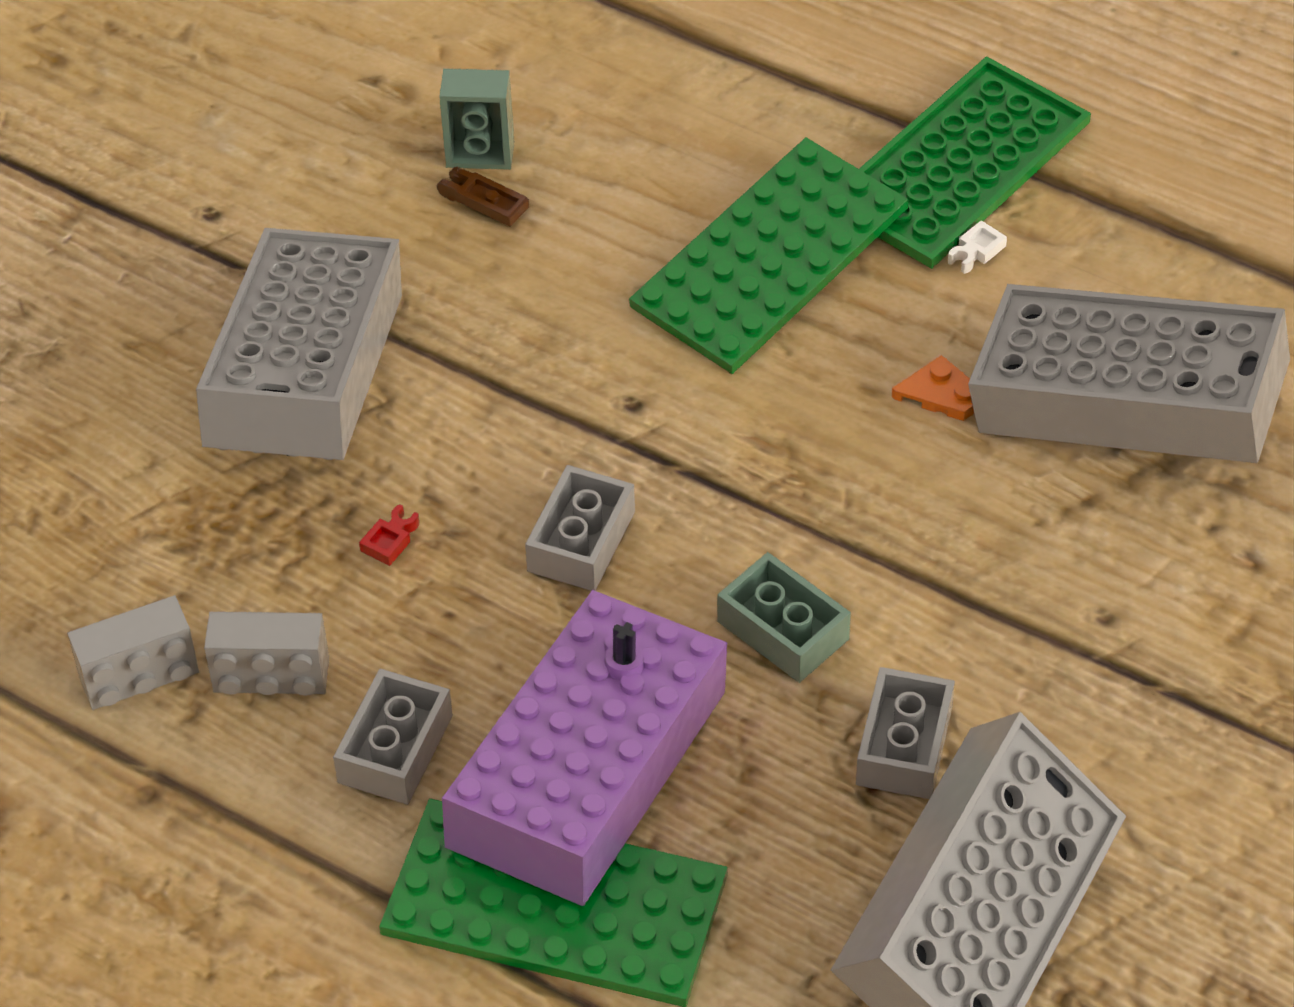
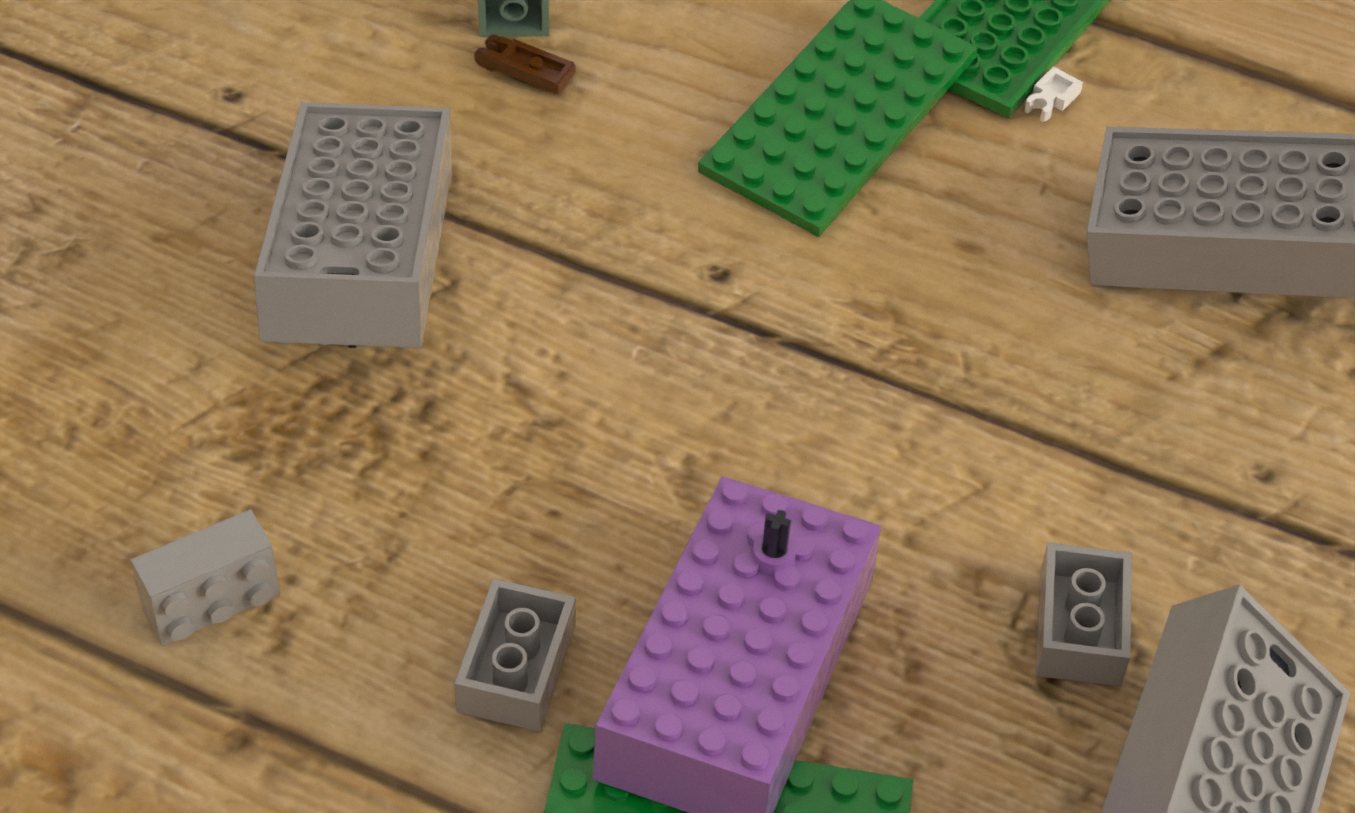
camera: 10 degrees left, 0 degrees up
light grey brick [204,612,329,696] -> none
red plate [359,504,420,566] -> none
light grey brick [525,465,635,591] -> none
sand green brick [717,552,851,683] -> none
orange wing [892,355,974,421] -> none

